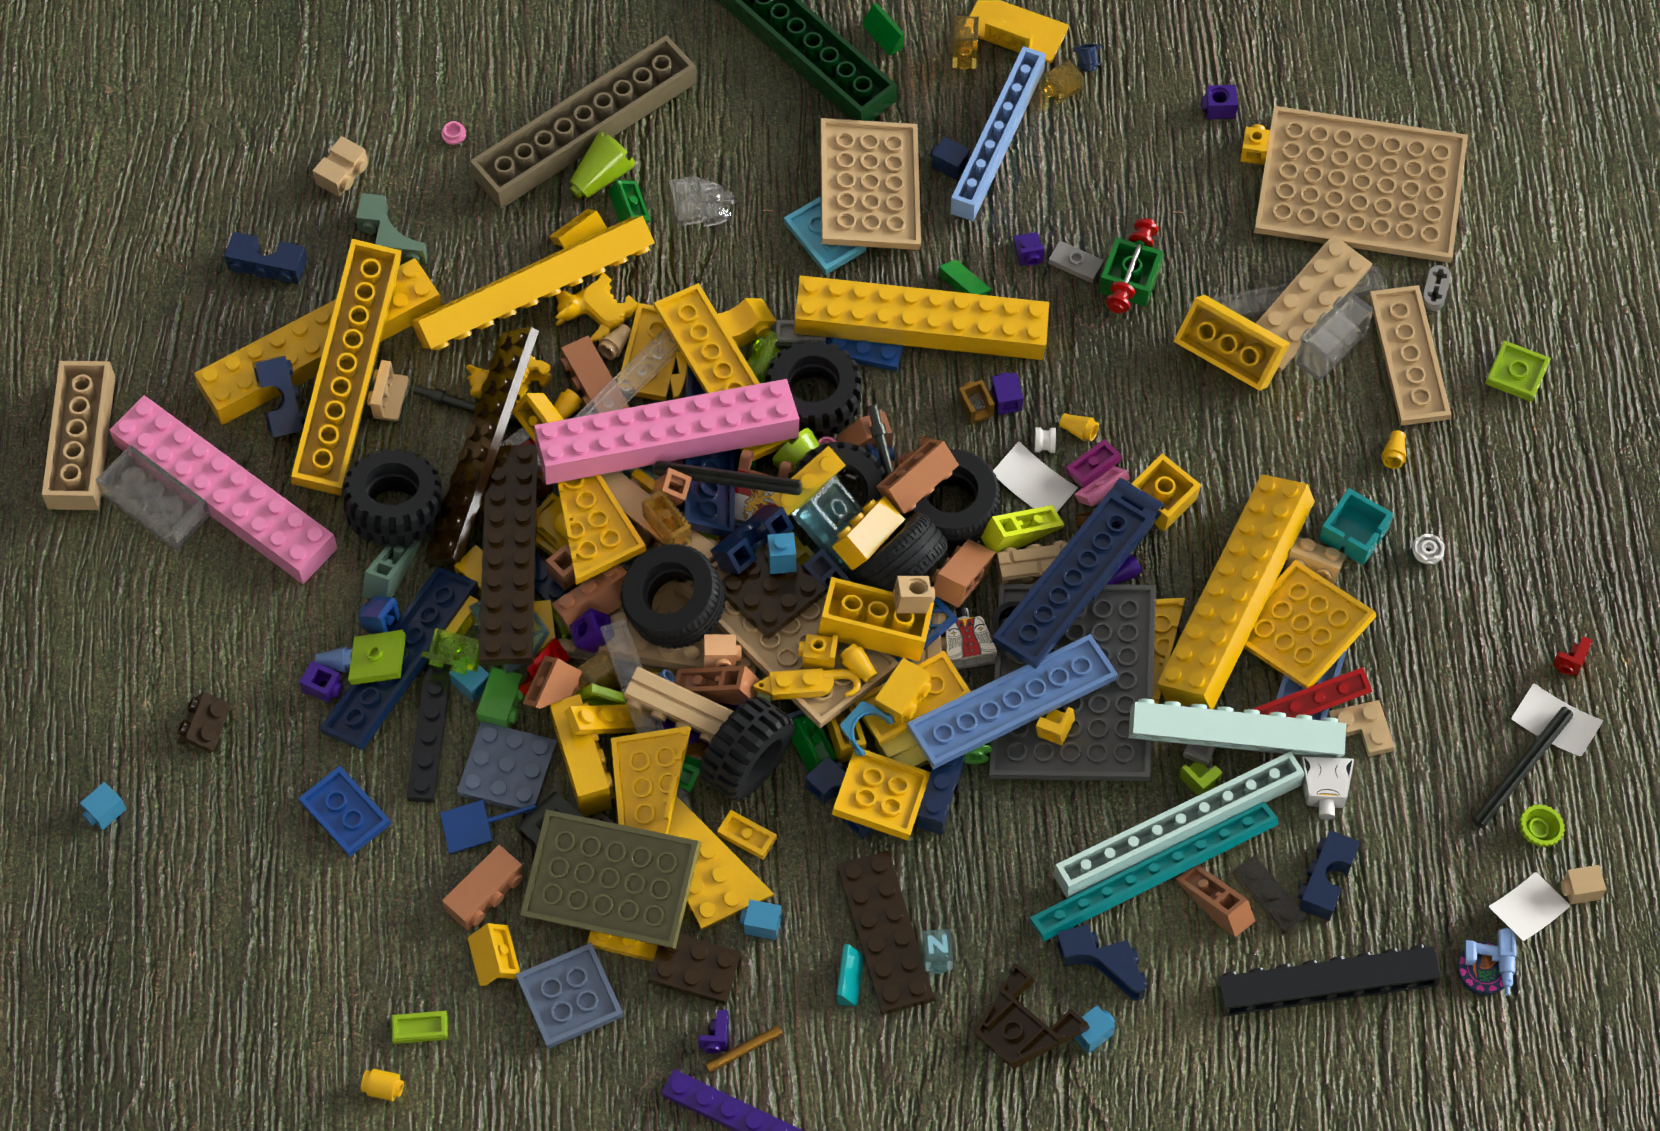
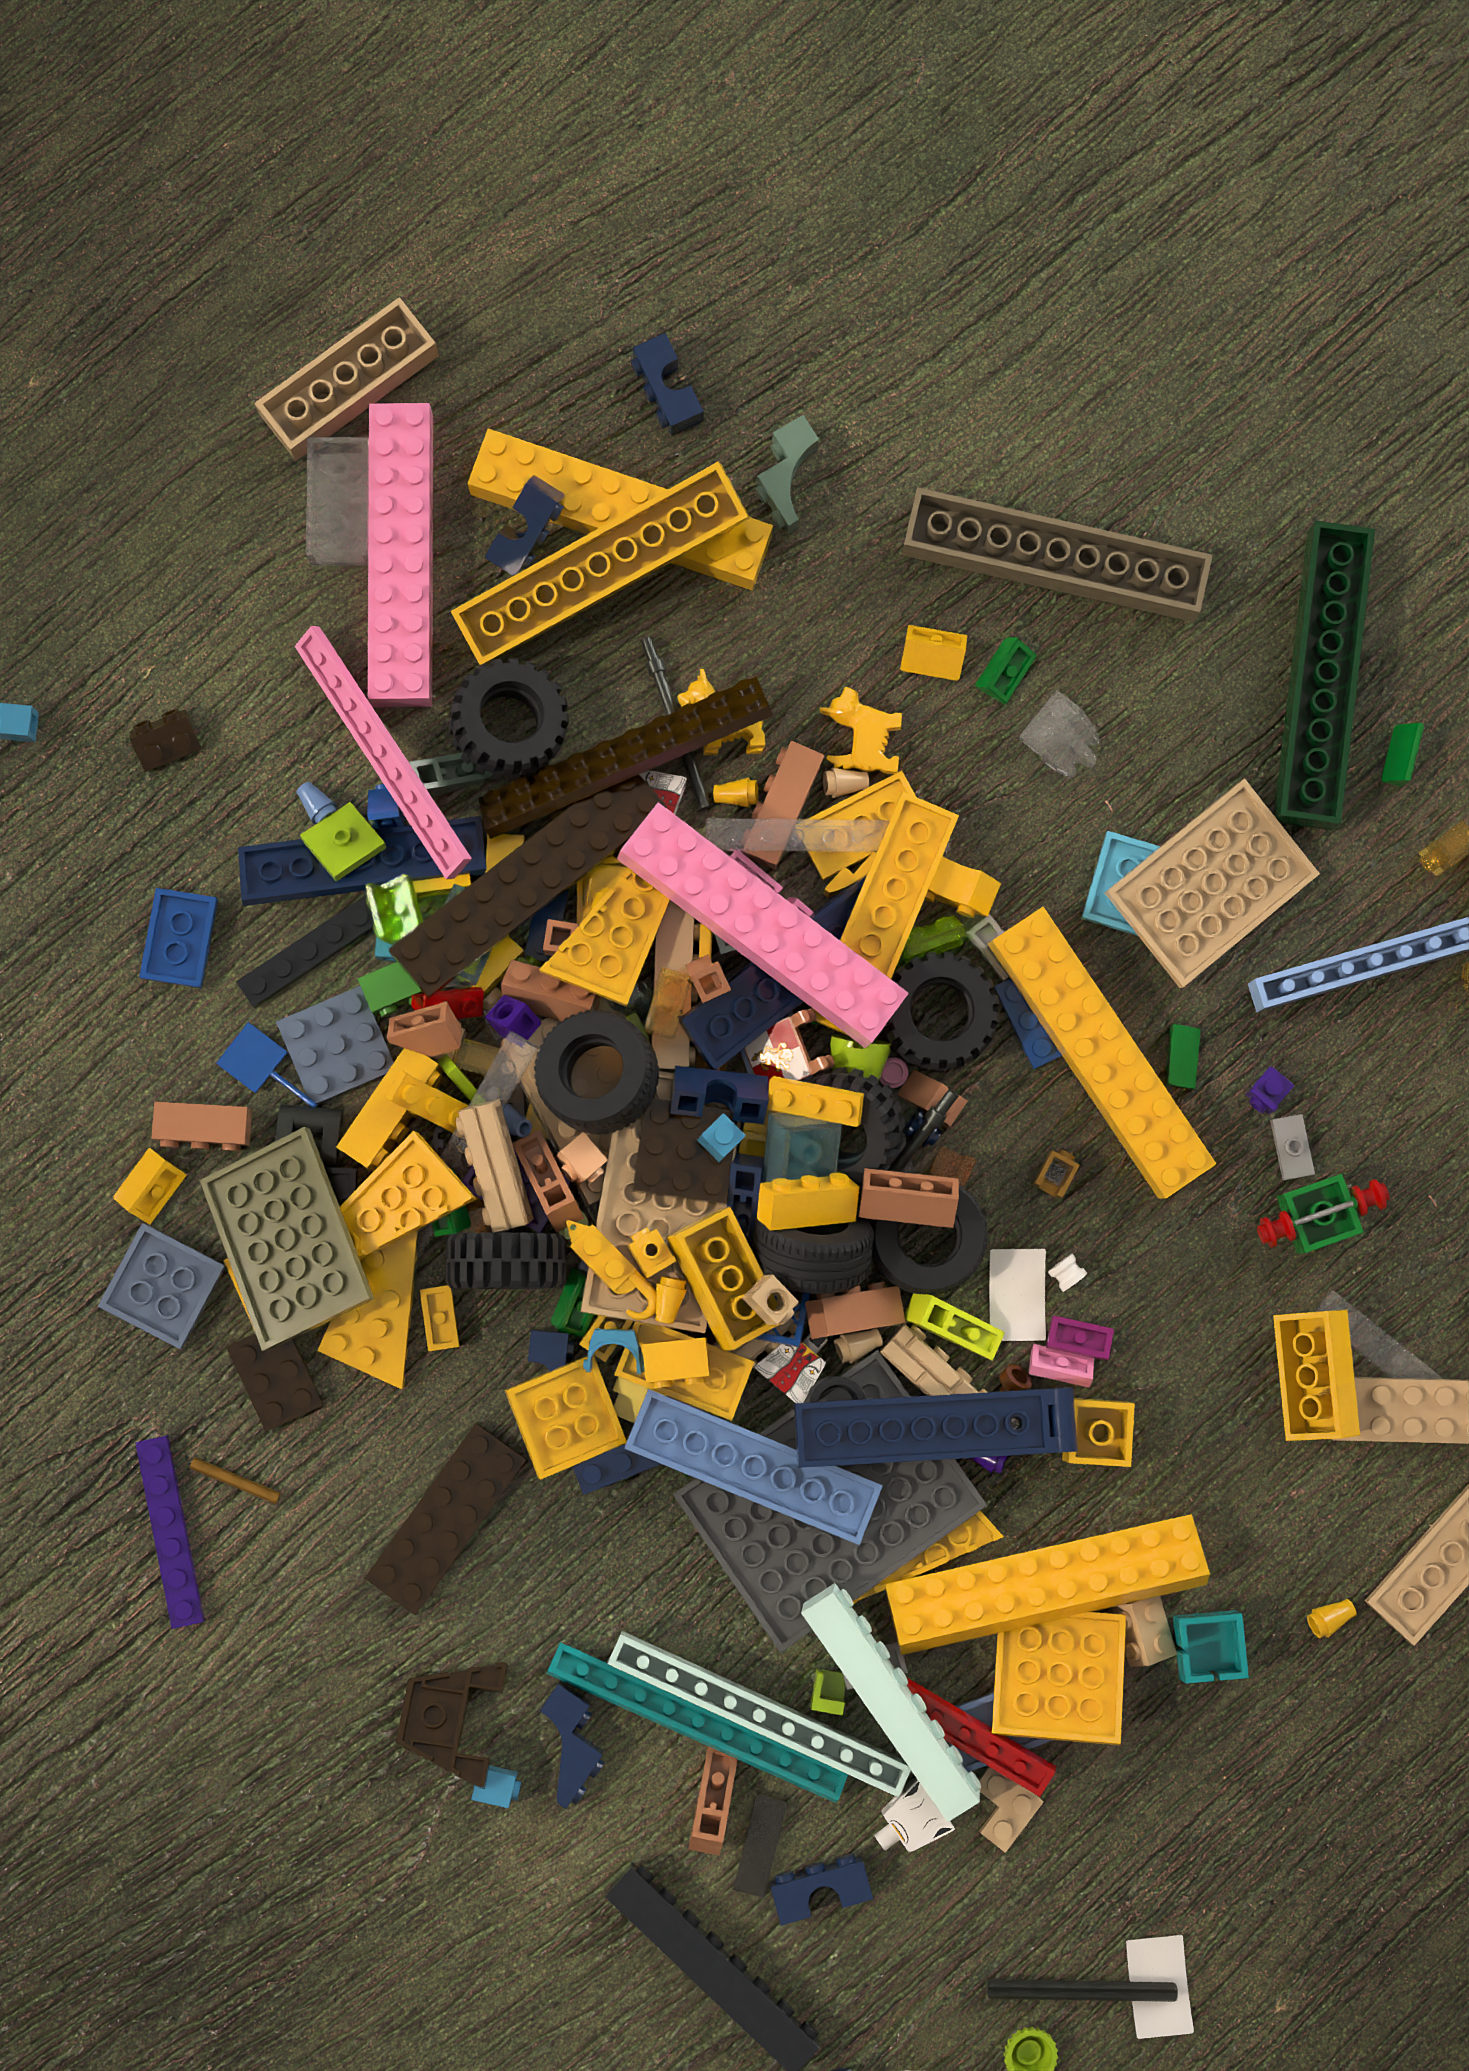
camera: 45 degrees right, 20 degrees up
dark purple brick [299,661,343,703] -> none
tan brick [313,136,368,197] -> none
tan bracket [367,360,409,422] -> none
lime tile [392,1011,448,1044] -> none
yellow brick [410,216,655,351] -> none
bright pink plate [442,121,466,145] -> none
yellow brick [512,393,564,442] -> none
lime cone [569,131,636,199] -> none
pearl dark grey axle [654,461,803,495] -> none
dark purple bracket [698,1010,730,1054] -> none
dark azure brick [740,899,782,940] -> none
teal slope [836,944,864,1007] -> none
clear light blue brick [923,929,953,974] -> none
dark blue brick [930,136,970,180] -> none
dark purple brick [991,372,1023,415] -> none
yellow panel [1036,707,1075,746] -> none
yellow cone [1059,413,1099,442] -> none
clear brick [1296,291,1374,382] -> none
white plate [1412,534,1445,564] -> none
red bracket [1553,636,1593,677] -> none
none -> bright pink plate [295,626,472,879]
none -> tan cone [834,1328,883,1364]

